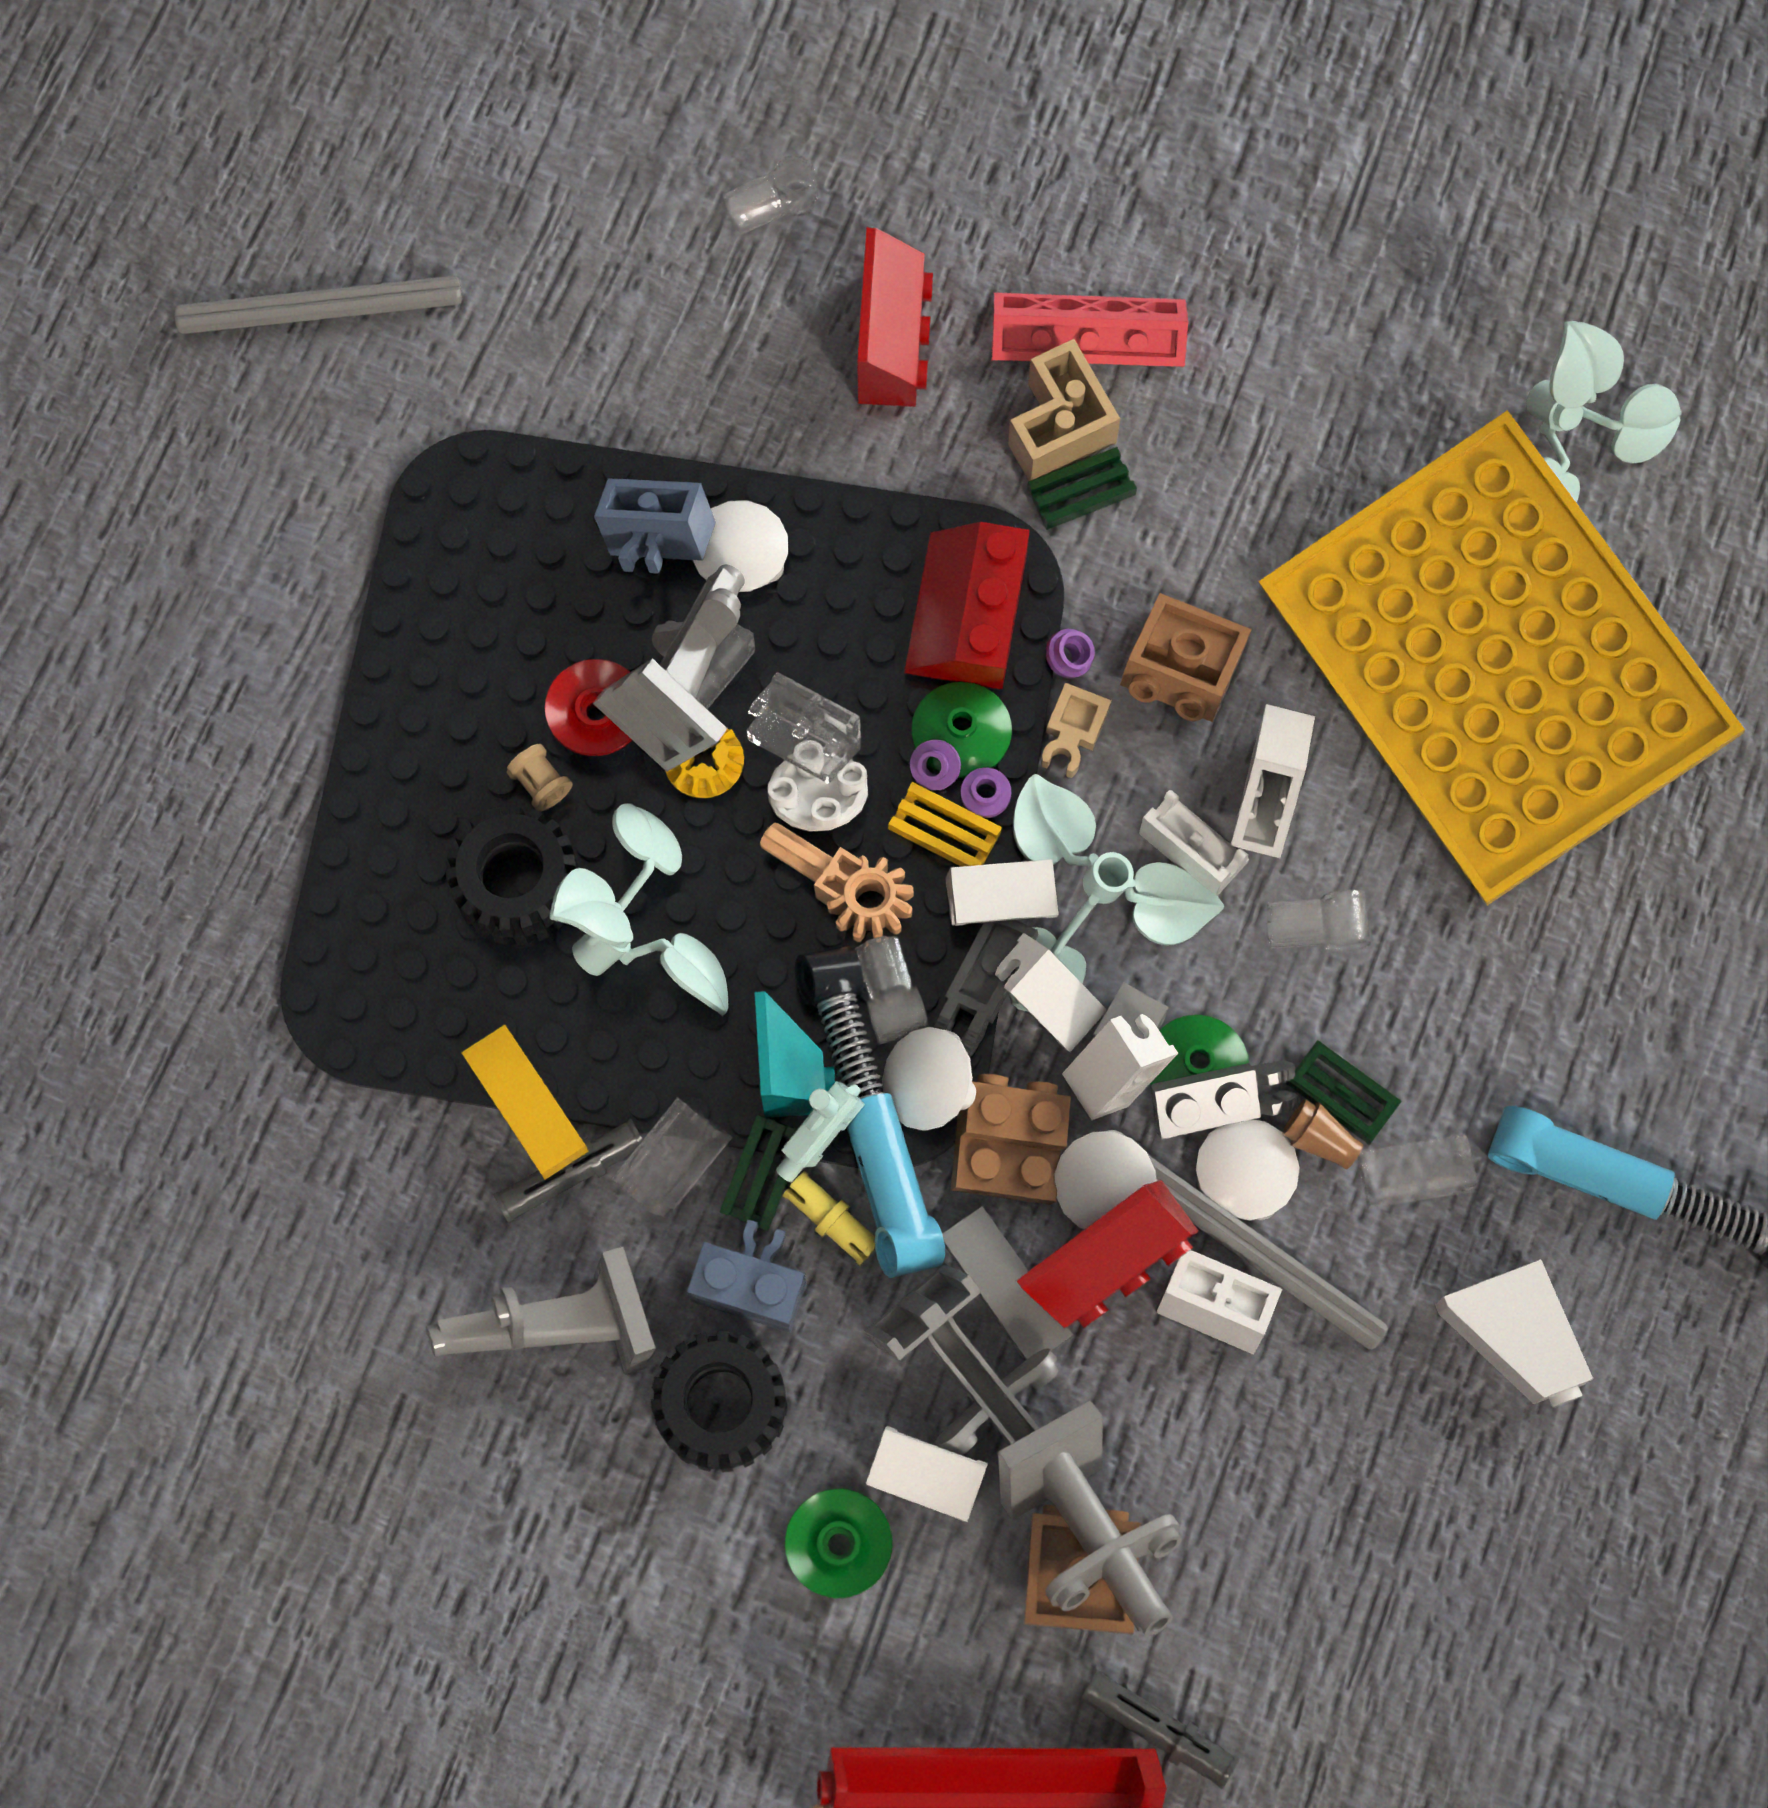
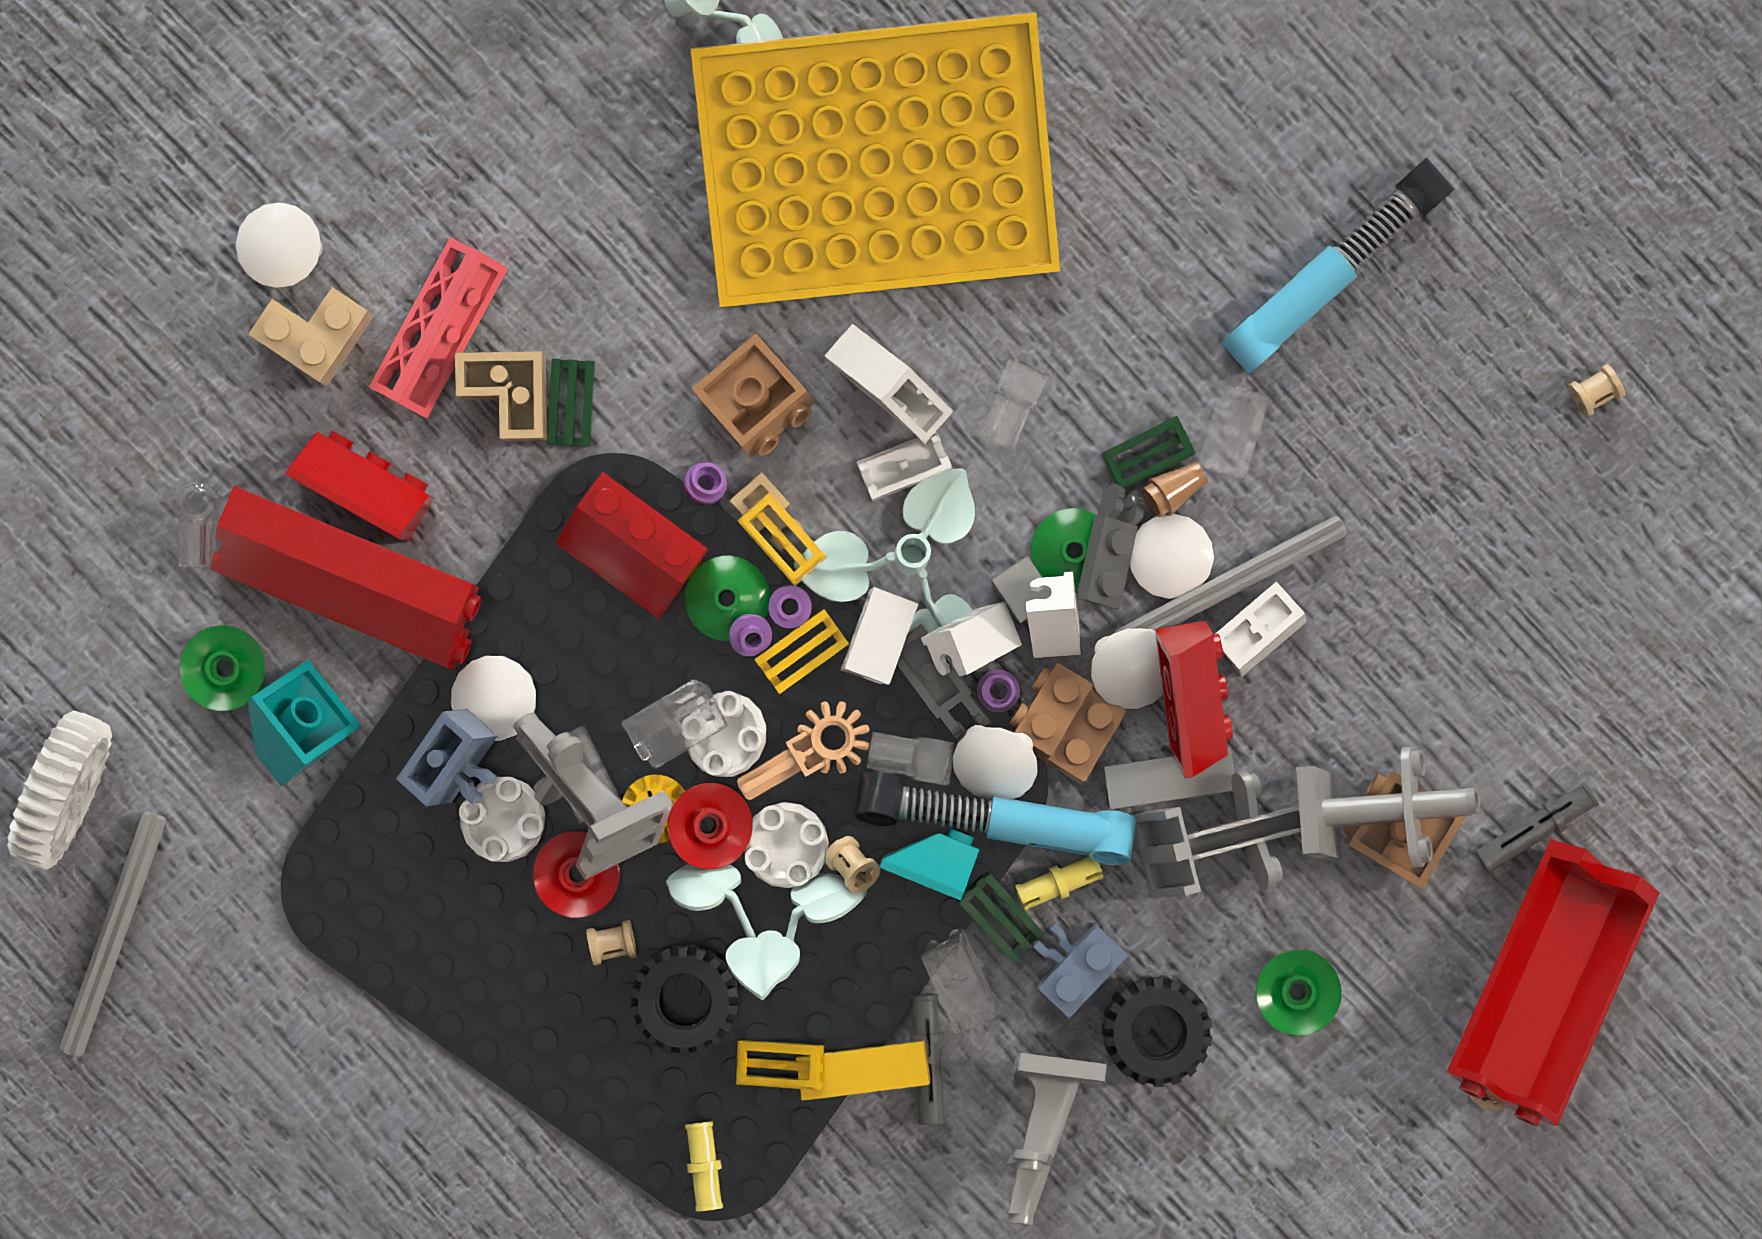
camera: 65 degrees left, 15 degrees up
light aqua piece [776,1081,865,1182] -> none
white hinge [866,1426,988,1522] -> none
white slope [1435,1260,1593,1408] -> none
none -> white gear [7,710,112,870]
none -> green dish [179,625,266,711]
none -> red panel [210,486,482,670]
none -> white dish [236,203,323,289]
none -> teal slope [247,659,361,787]
none -> tan brick [248,287,374,386]
none -> white dish [459,777,545,862]
none -> red dish [667,783,753,869]
none -> light yellow pin [685,1121,723,1212]
none -> yellow tile [736,1040,824,1090]
none -> yellow tile [738,492,827,586]
none -> white dish [744,802,829,888]
none -> tan bush [825,836,880,893]
none -> medium lavender plate [977,670,1020,712]
none -> tan bush [1568,364,1626,418]

